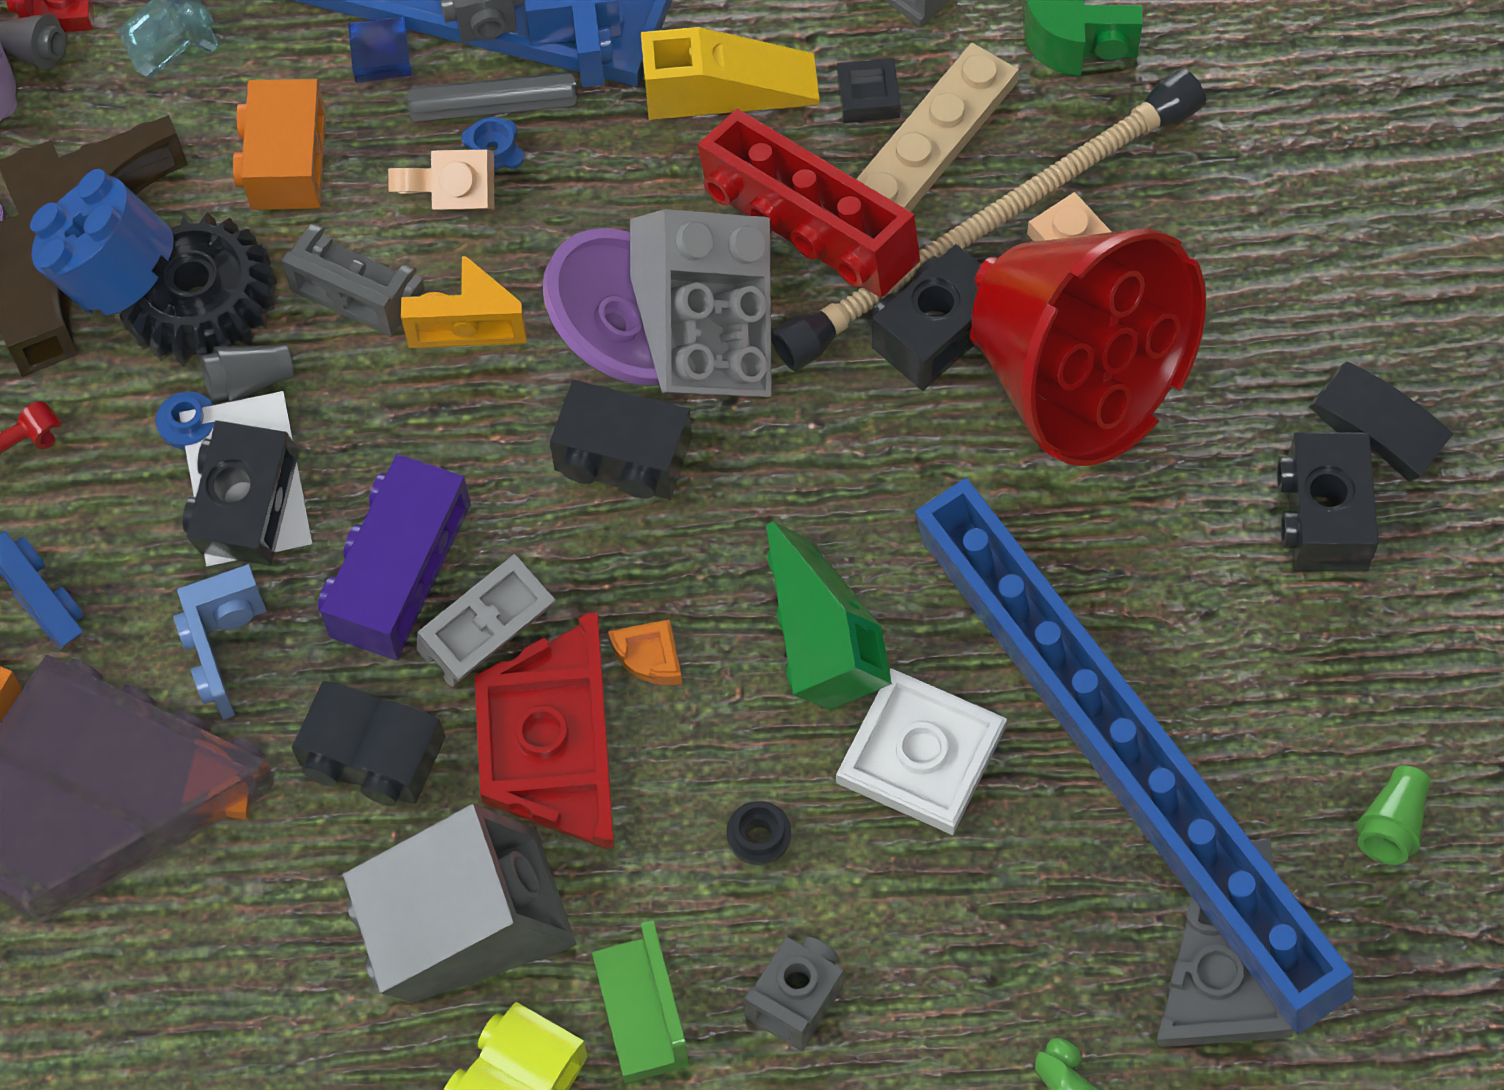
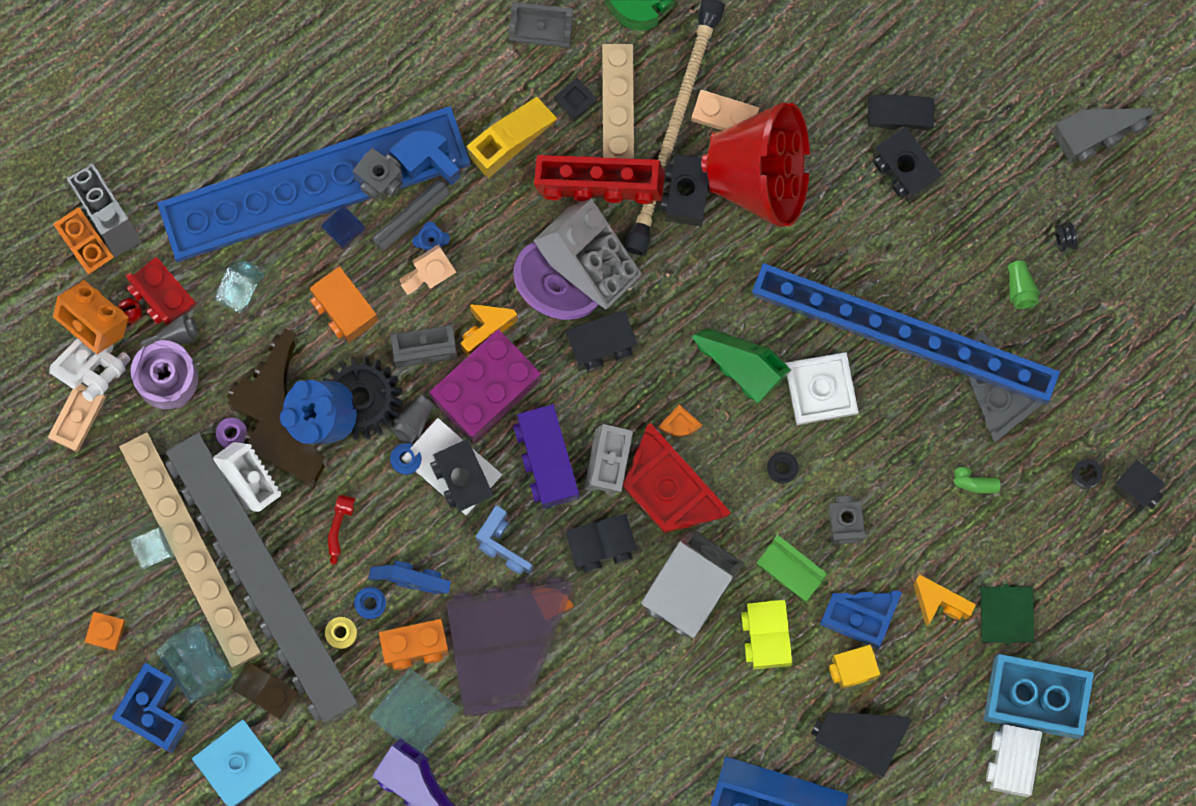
camera: 40 degrees left, 15 degrees up
none -> magenta brick [429,329,542,444]

